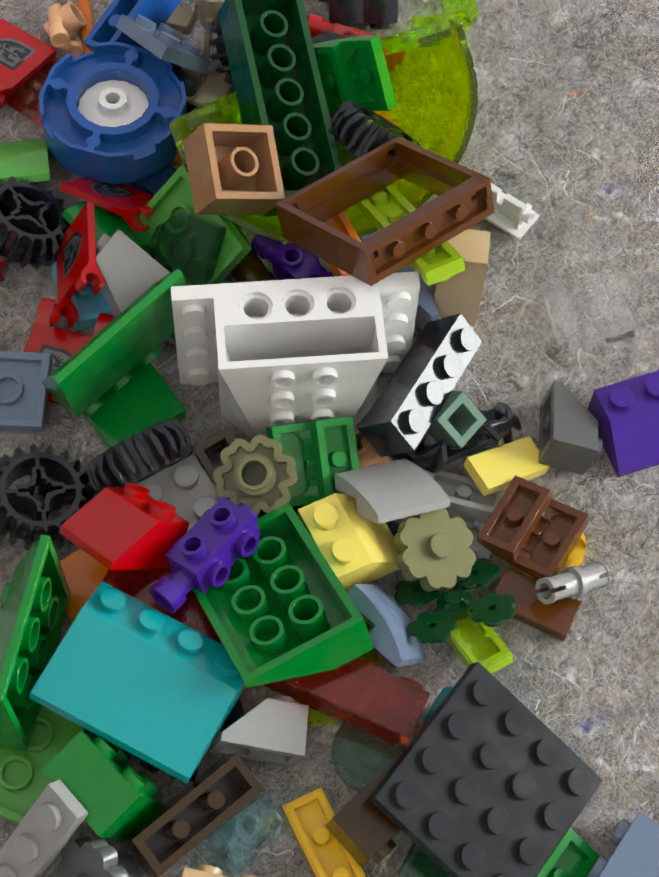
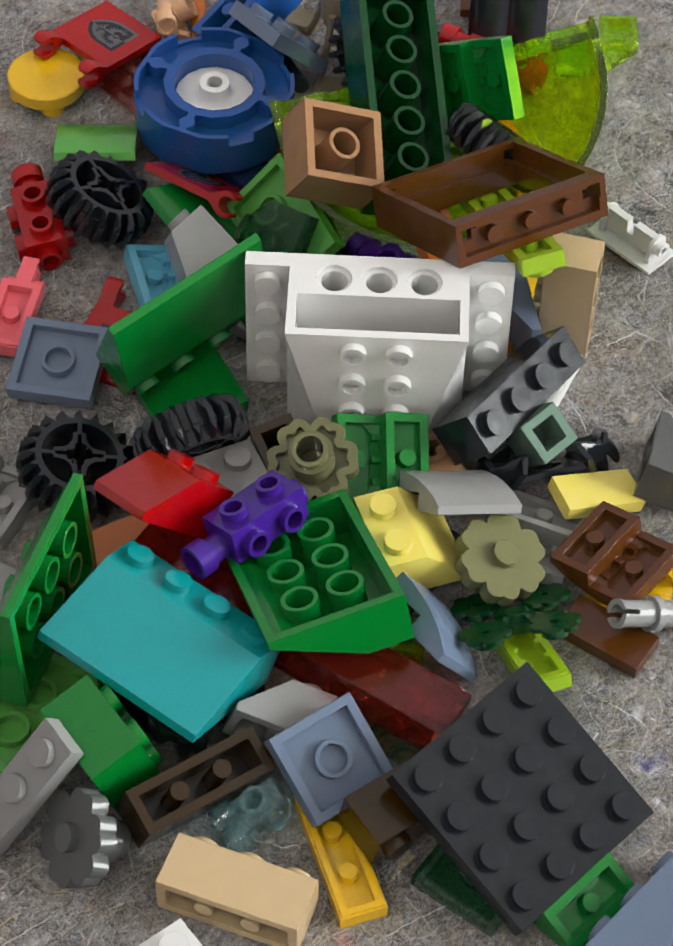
camera: 10 degrees right, 10 degrees down
red flag [49,201,105,329] -> none
none -> sand blue plate [264,692,393,827]

